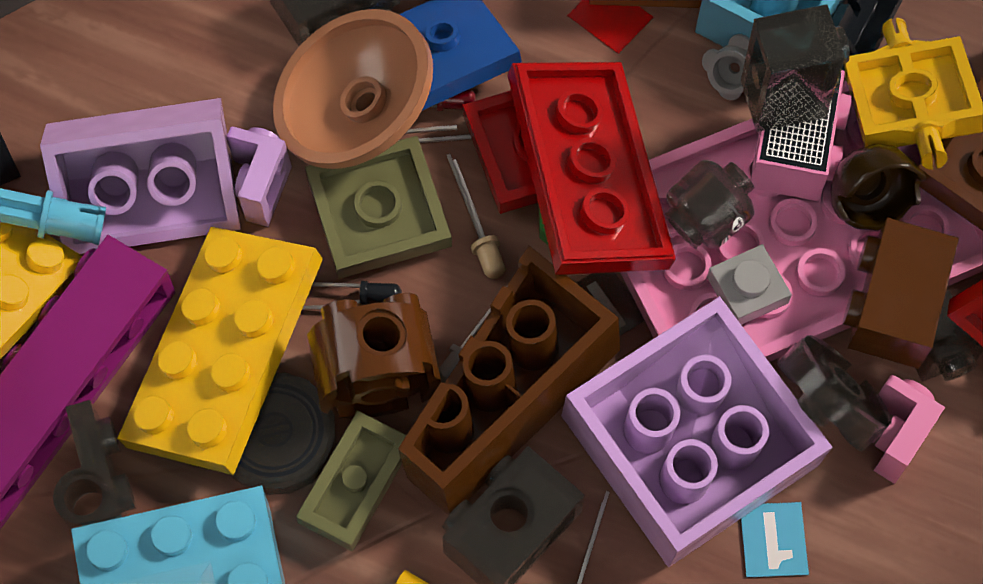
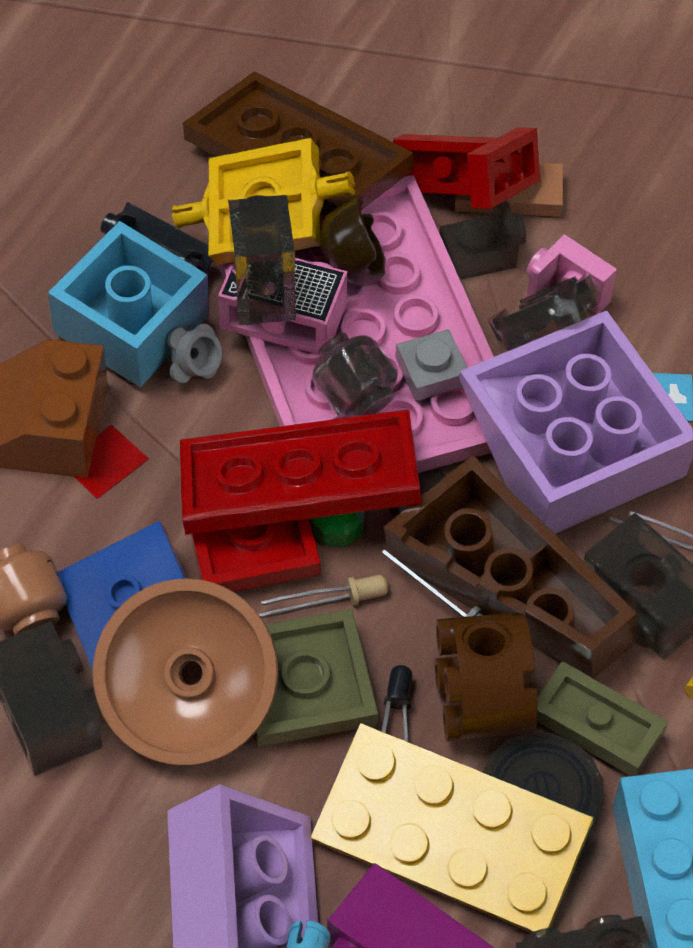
camera: 85 degrees left, 10 degrees down
lavender bracket [226,127,292,227] -> none
reddish brown brick [843,217,959,369] -> none

